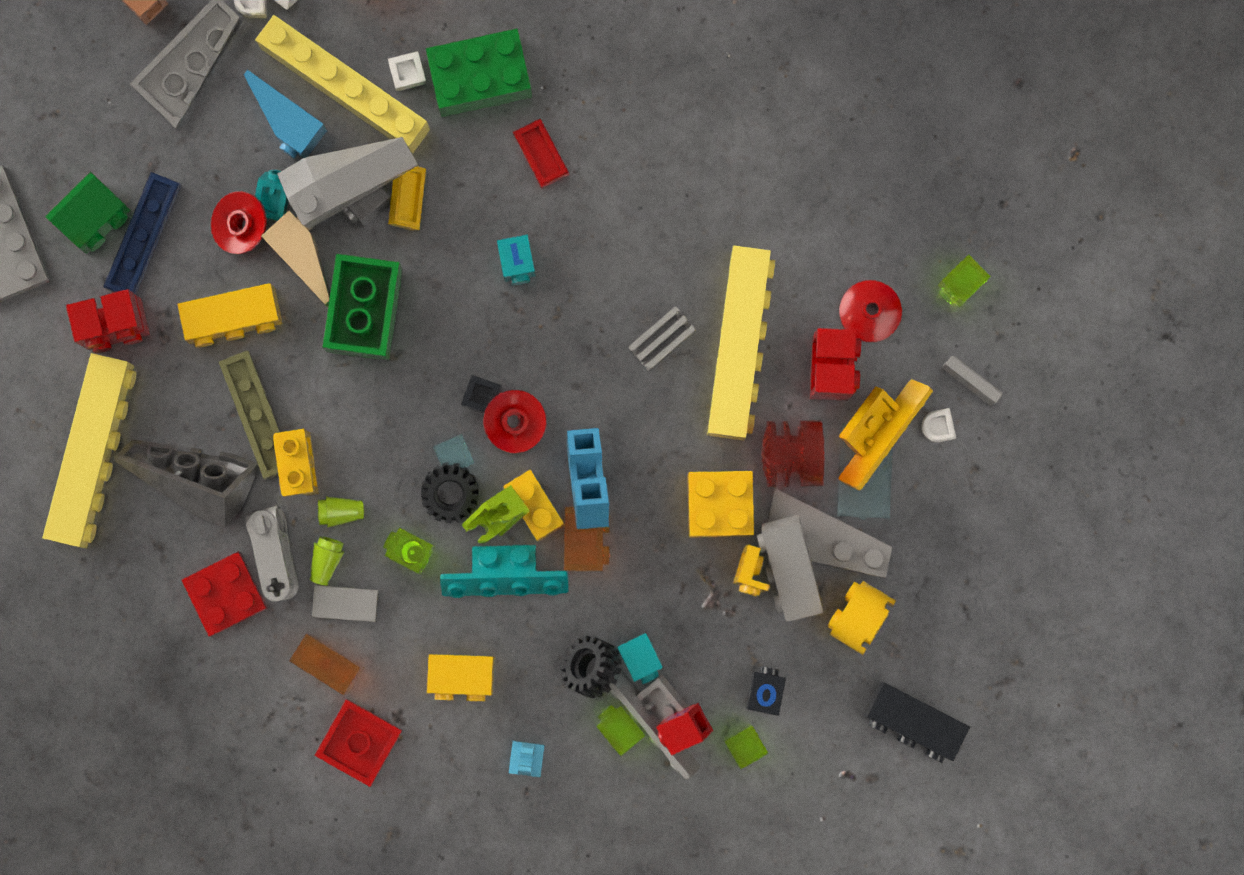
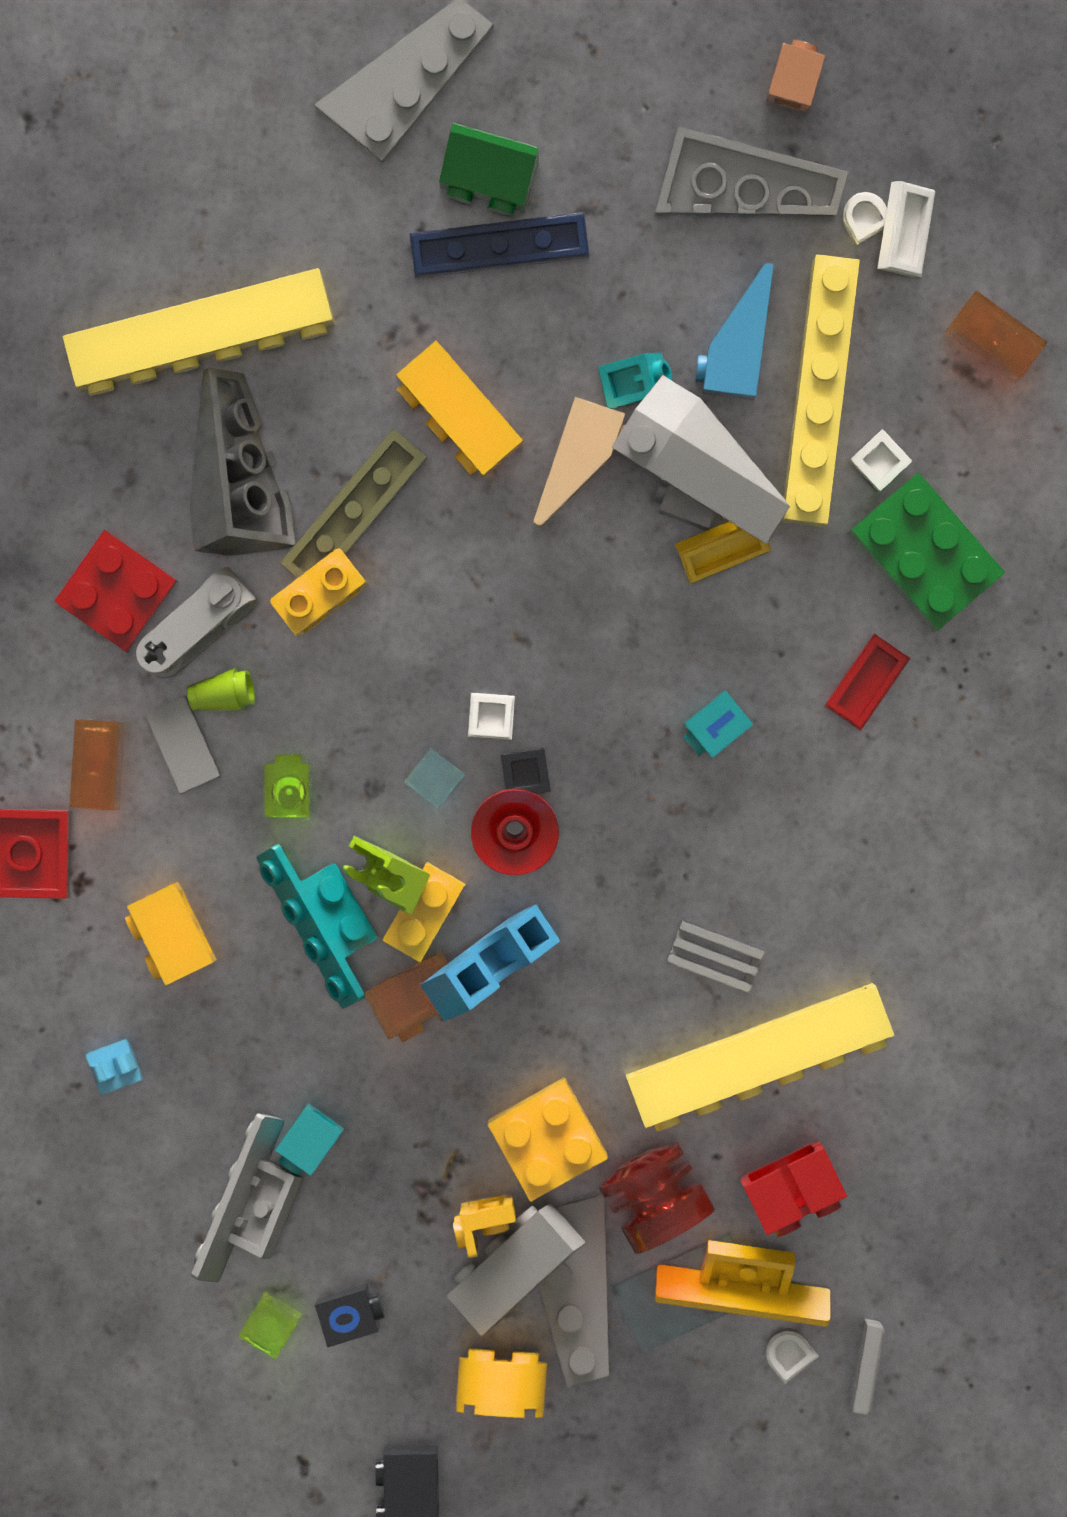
camera: 60 degrees right, 5 degrees up
red piece [66,289,150,353] -> none
red dish [211,191,267,254] -> none
lime cone [317,496,364,528] -> none
green brick [322,254,403,361] -> none
black tyre [421,462,479,524] -> none
black tyre [560,636,622,698] -> none
clear neon green brick [596,705,645,756] -> none
red brick [656,703,713,756] -> none
red dish [839,280,902,343] -> none
clear neon green brick [938,254,991,307] -> none
none -> white tile [468,693,515,740]

